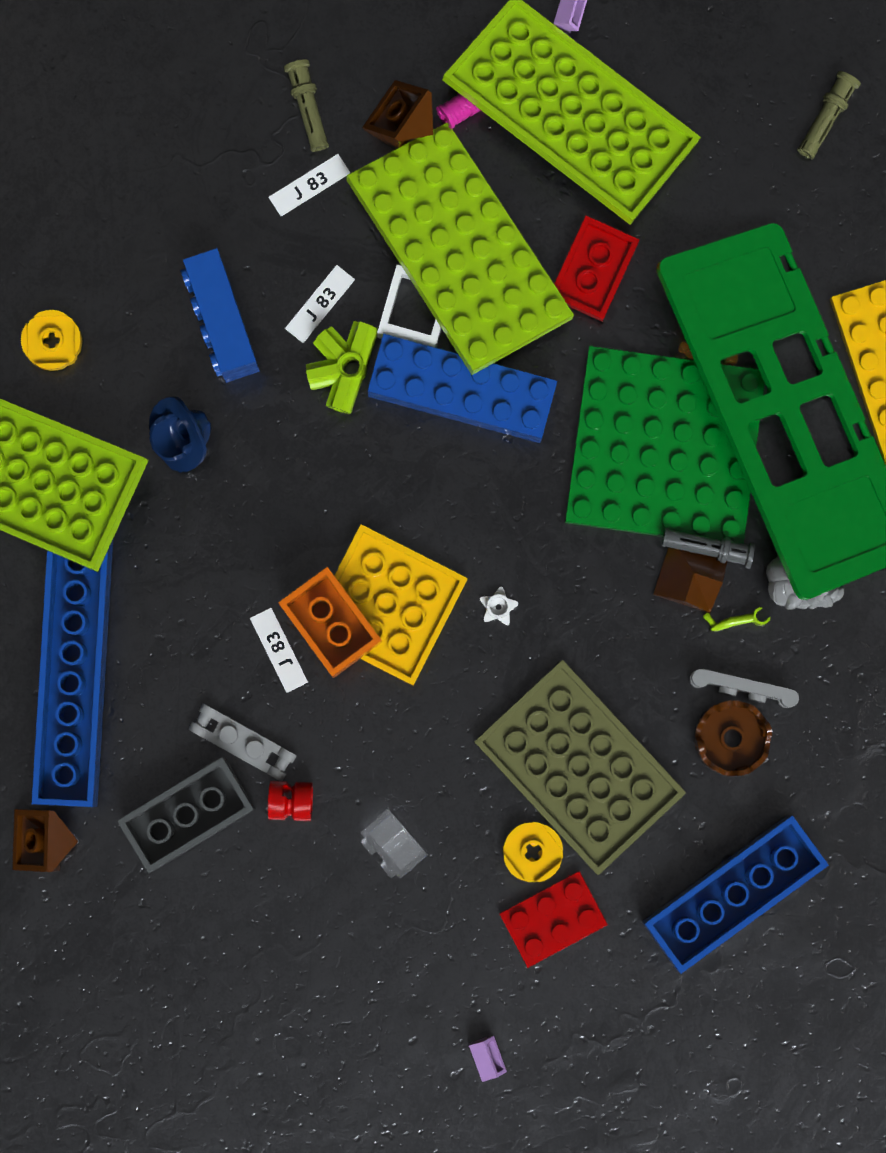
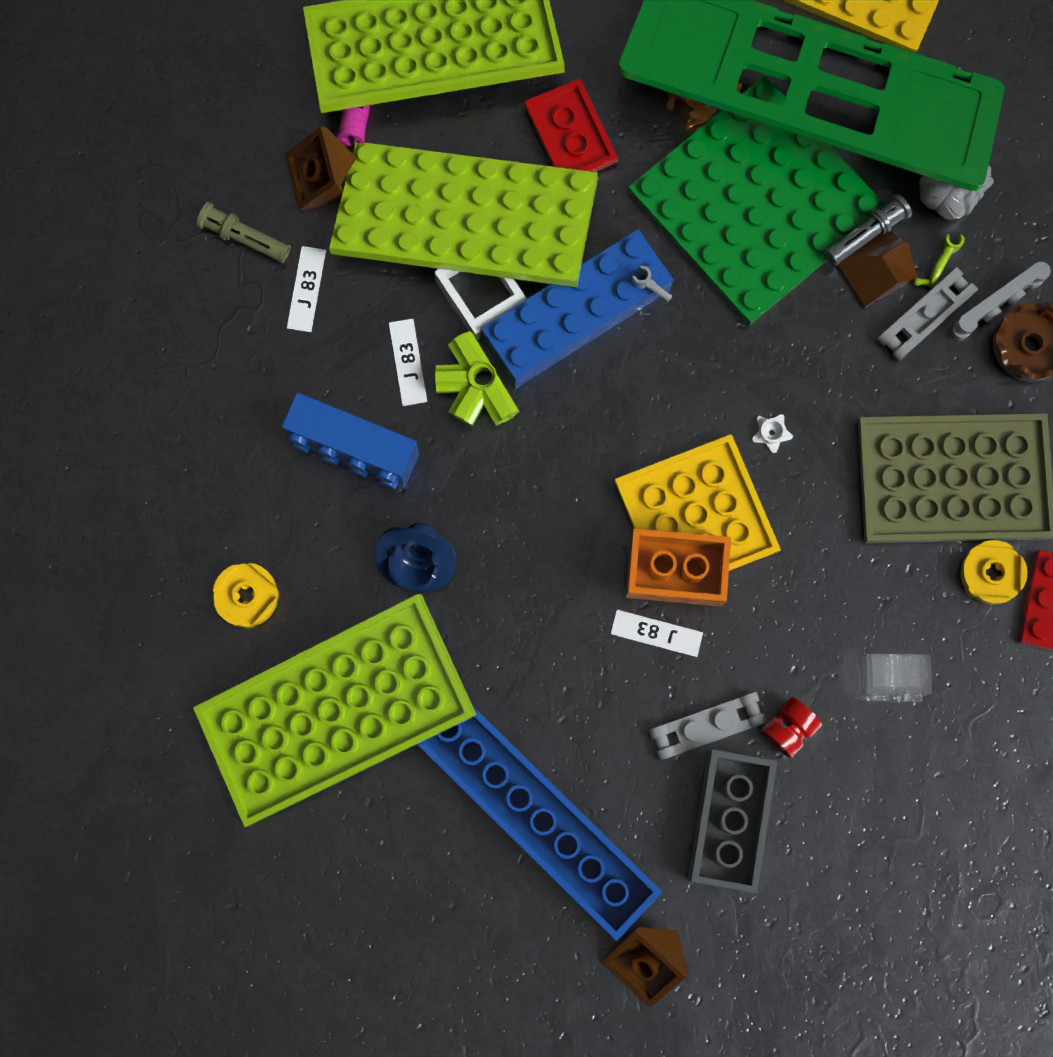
camera: 50 degrees left, 5 degrees down
none -> light grey hand [632,265,672,302]
none -> light grey plate [877,267,979,362]

